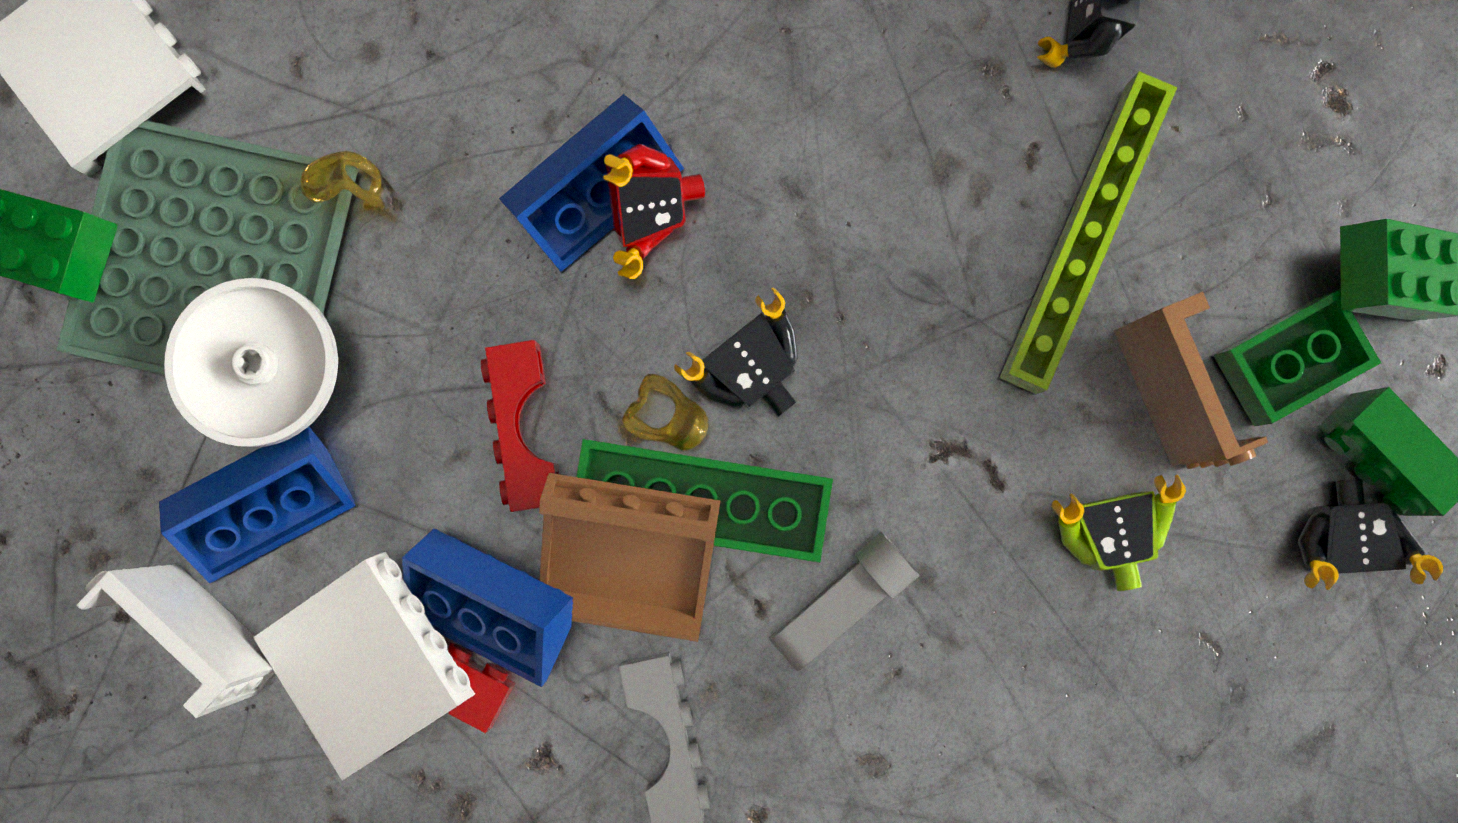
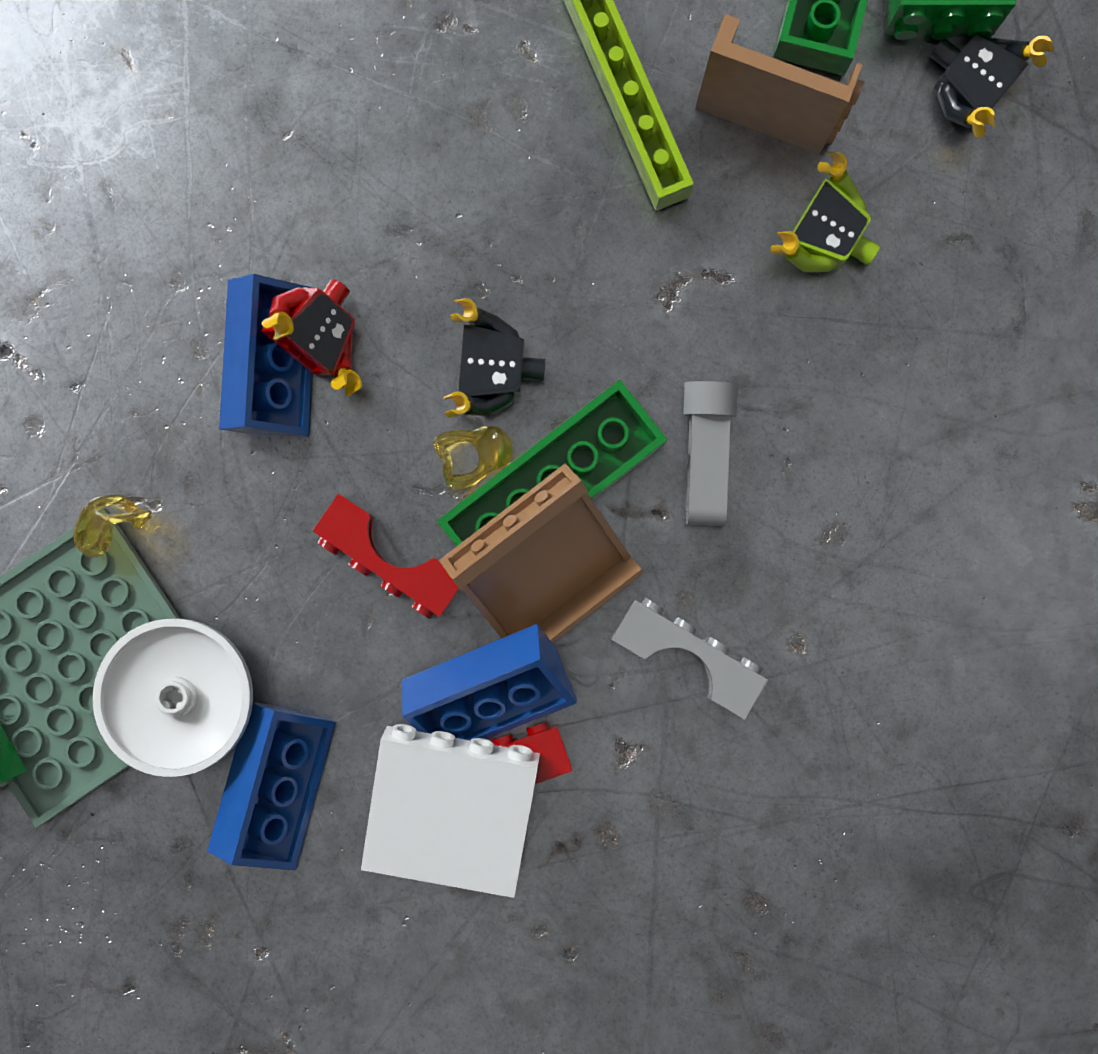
camera: 45 degrees left, 0 degrees up
white panel [77,564,275,718] -> none

